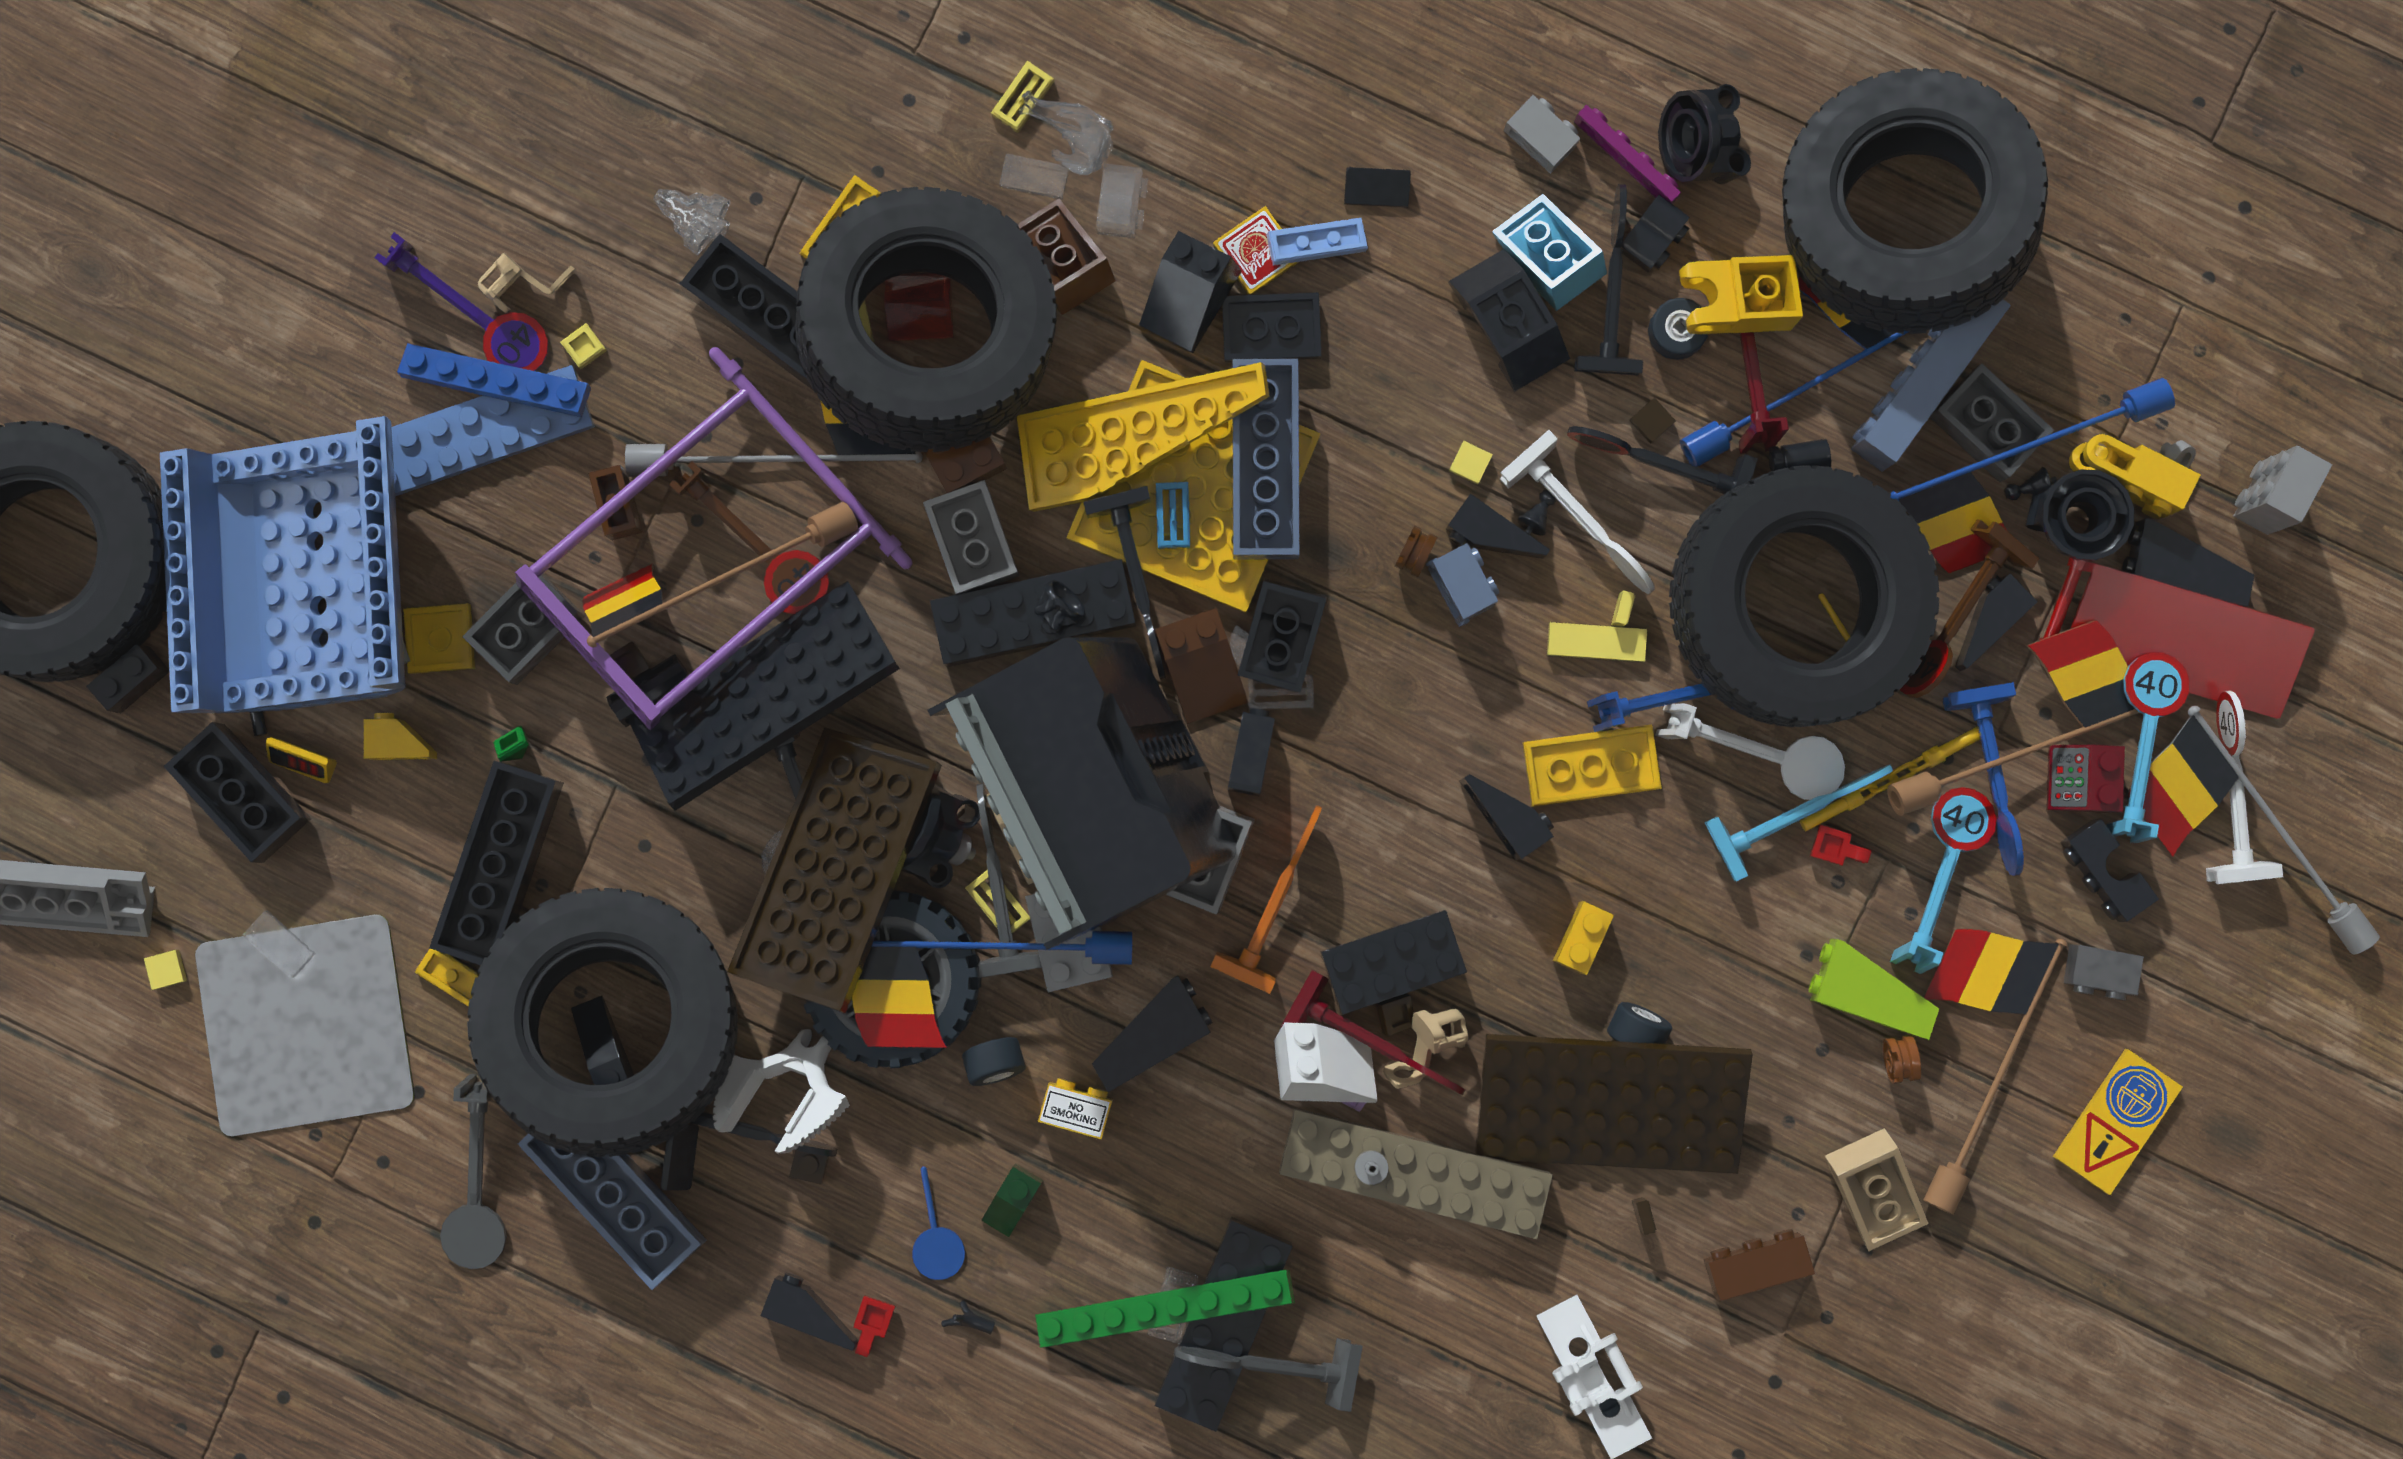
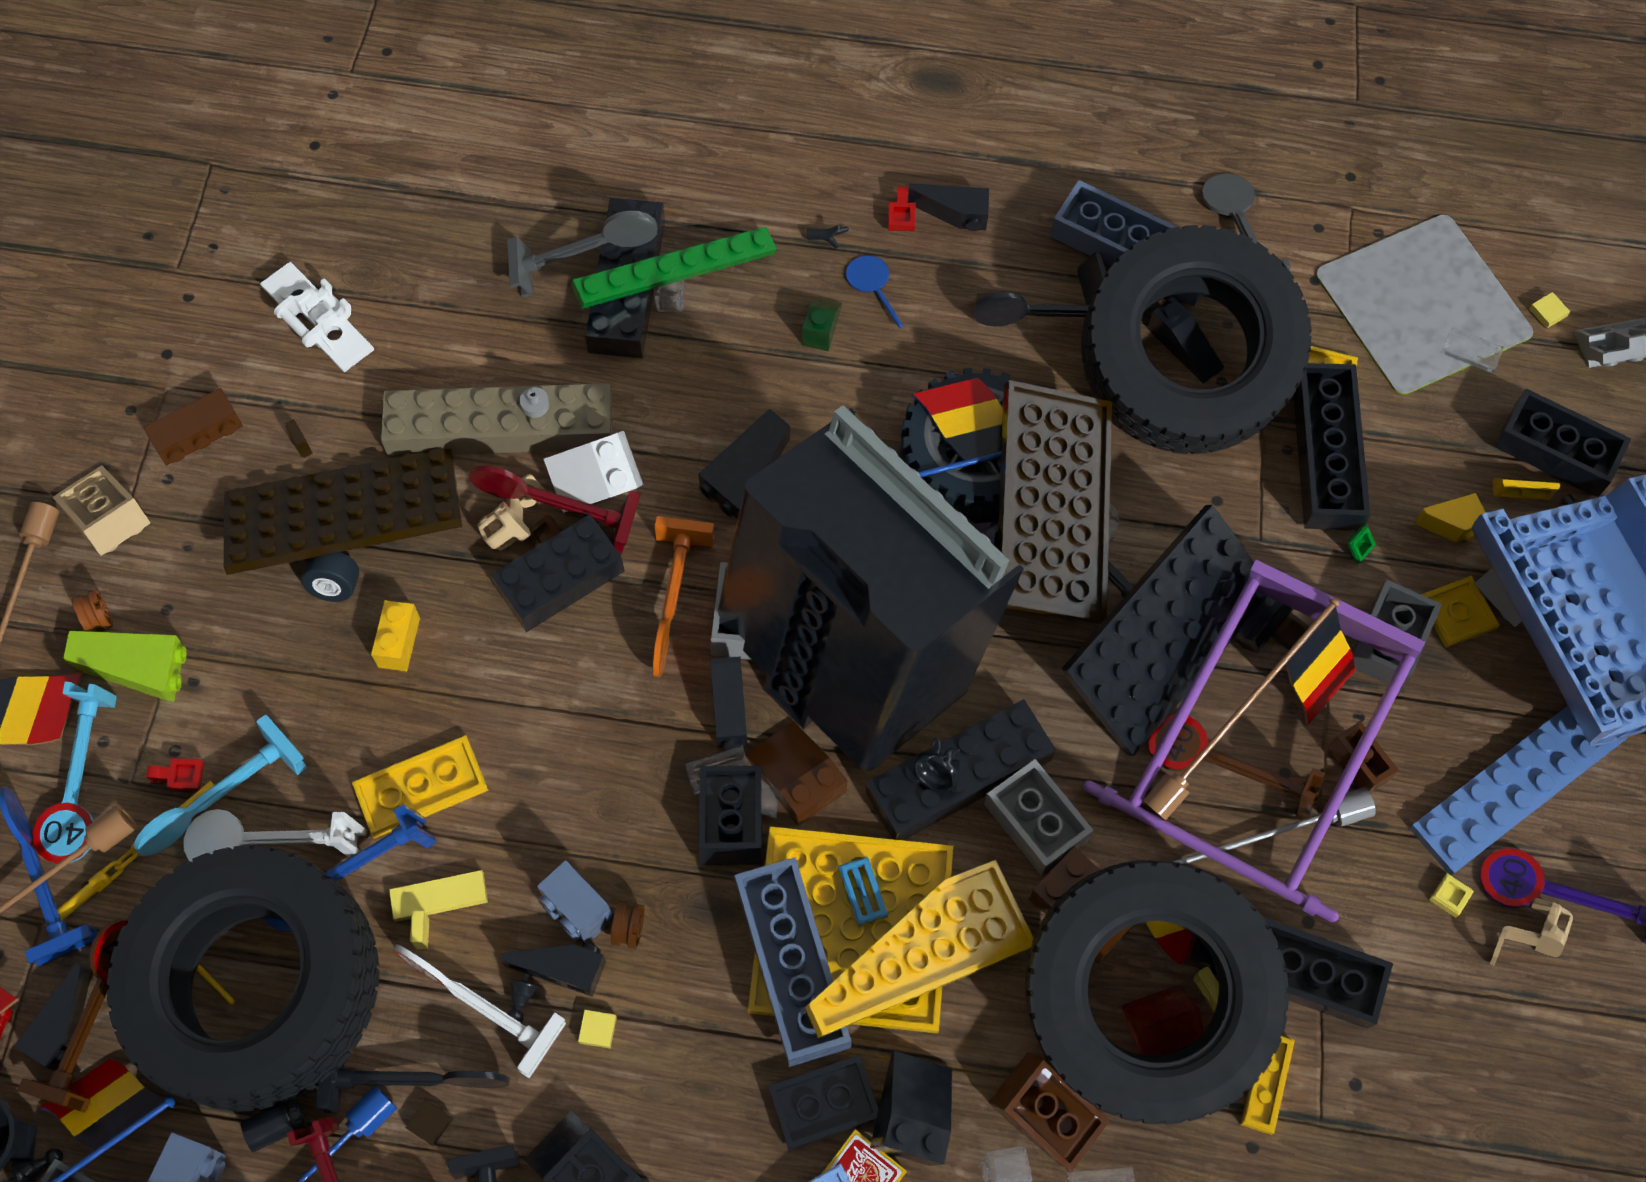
camera: 160 degrees right, 20 degrees down
blue plate [397,343,591,417] -> none
clear rock [653,189,731,256] -> none
white piece [713,1029,850,1154] -> none
black wheel [962,1037,1026,1086] -> none
brick [1038,1078,1113,1139] -> none
black piece [1084,486,1166,679] -> none
black slope [1459,774,1554,861] -> none

